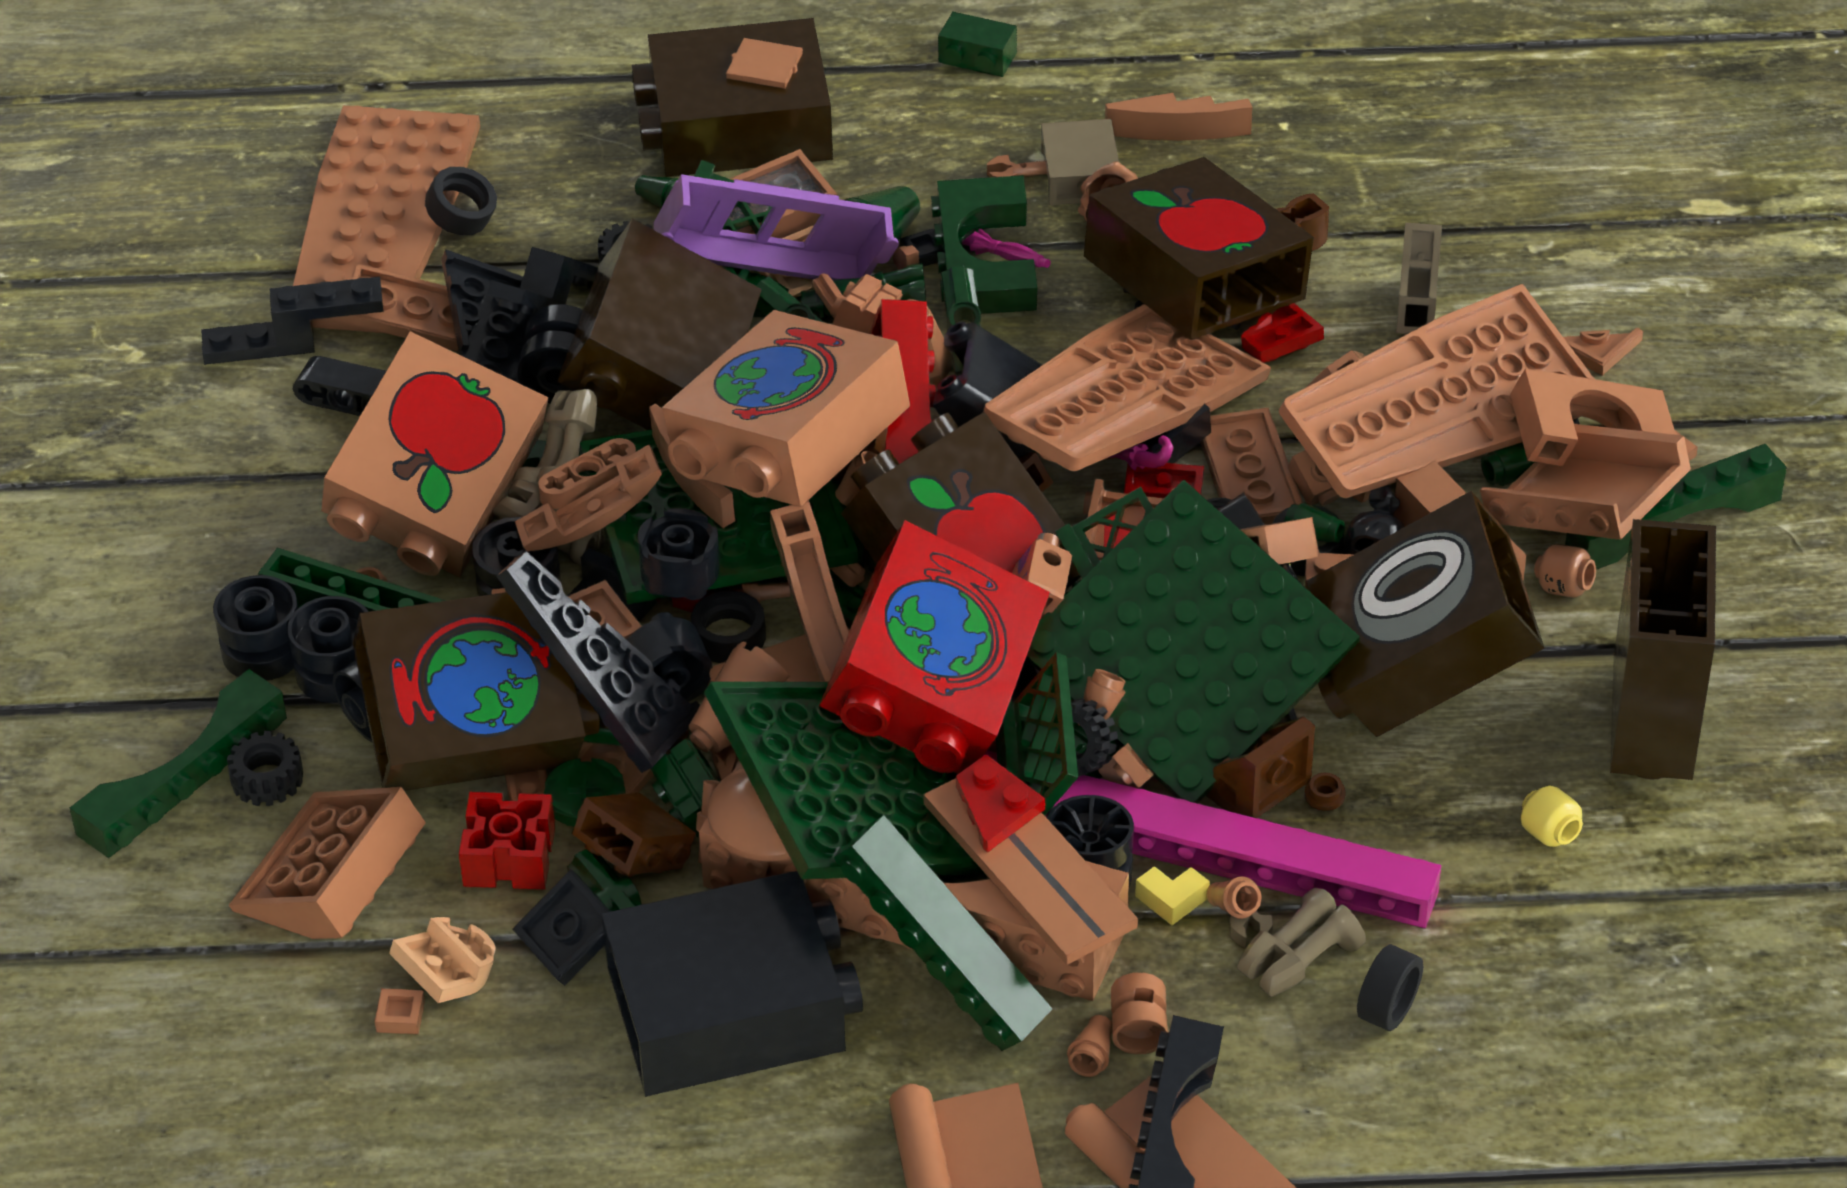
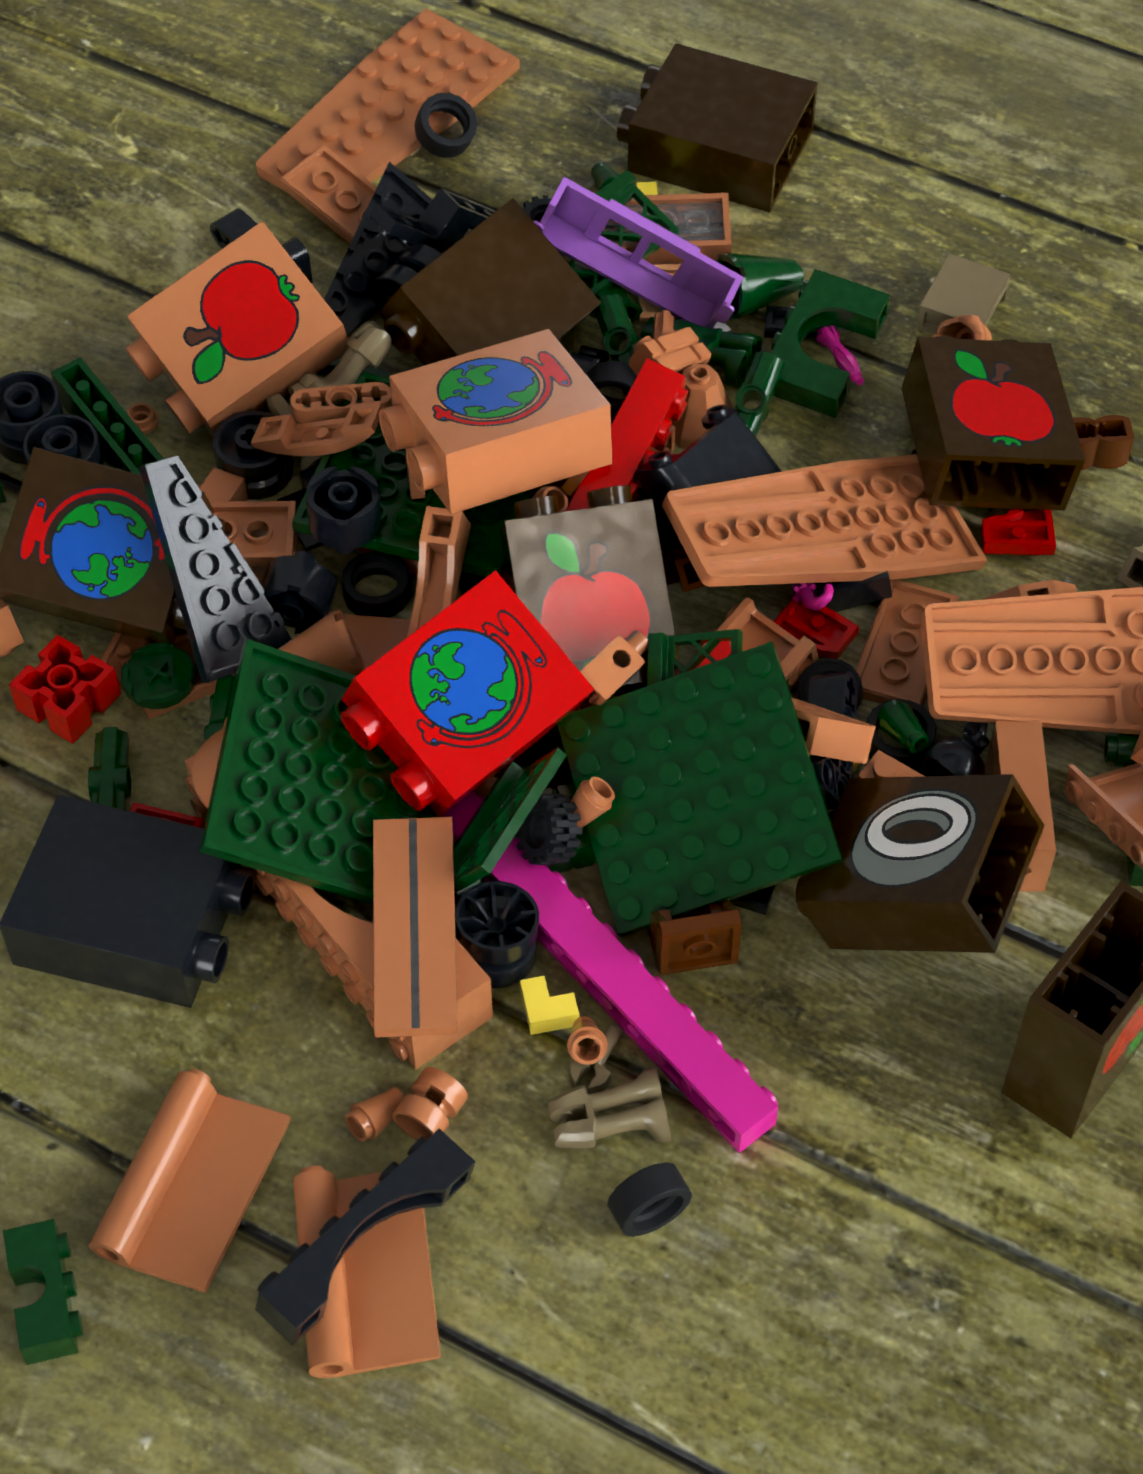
camera: 30 degrees right, 10 degrees up
black bracket [201,277,384,365] -> none
black tile [512,869,611,986] -> none
reddish brown brick [572,793,696,877] -> none
nougat piece [726,38,803,89] -> none
brick [834,815,1052,1051] -> none
nougat tile [893,245,919,270] -> none
dark green brick [938,11,1017,77] -> none
red wing [956,754,1045,853] -> none
nougat bar [987,155,1047,178] -> none
nougat bracket [1098,743,1154,788] -> none
nougat slope [1105,93,1252,141] -> none
reddish brown plate [1304,772,1346,811] -> none
light yellow head [1521,785,1583,847] -> none
nougat head [1534,544,1596,598] -> none

